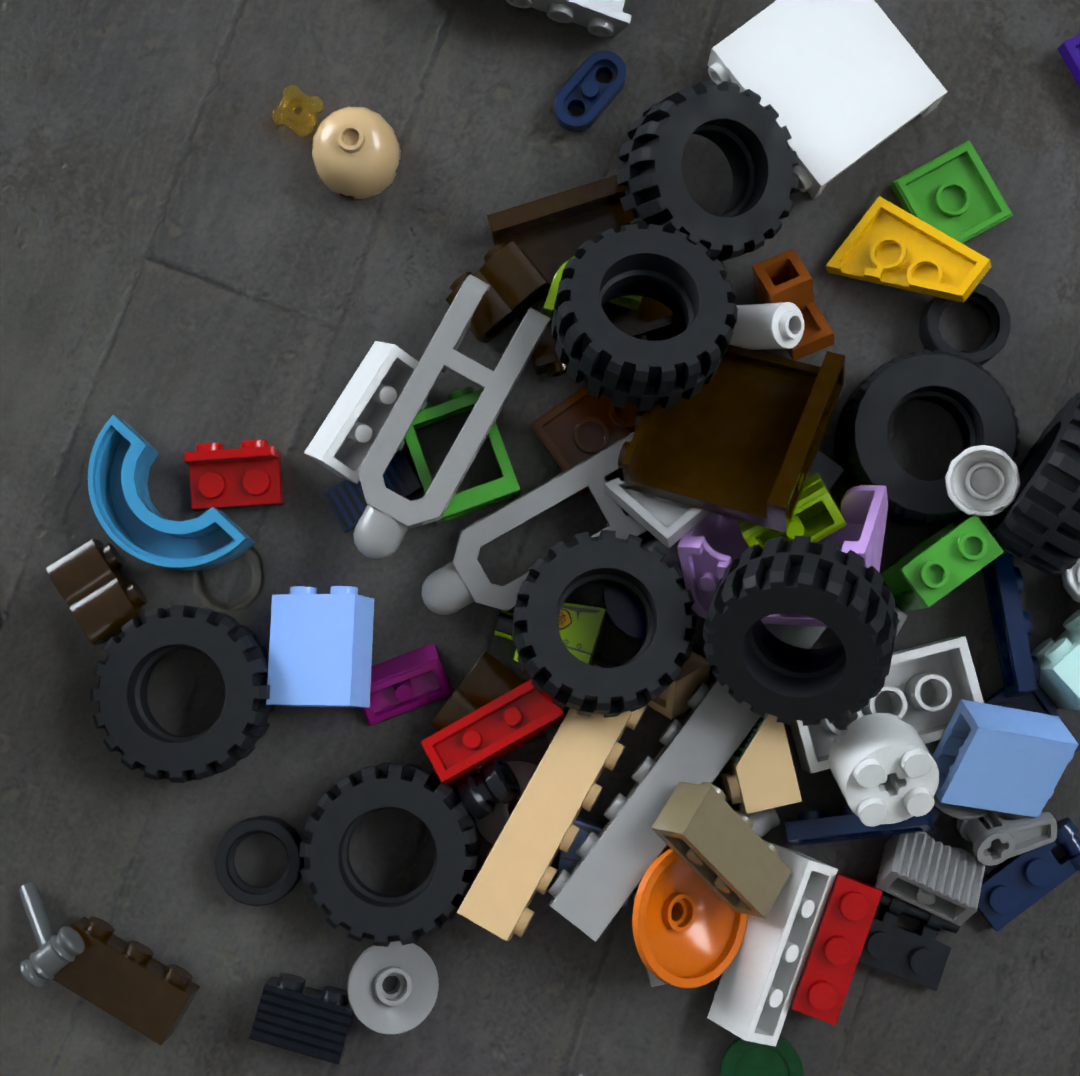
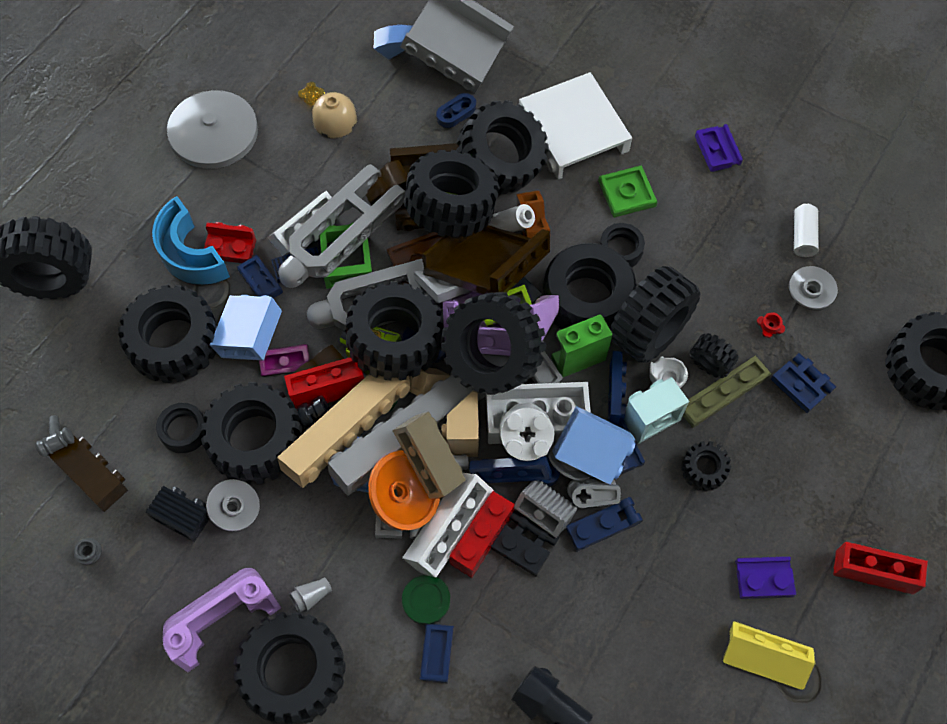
camera: 10 degrees right, 20 degrees down
dark brown brick [46,539,147,645] -> none
yellow wing [825,196,991,303] -> none
white hair [945,445,1021,516] -> none
none -> light grey dish [167,90,258,169]
none -> dark blue plate [237,255,283,298]

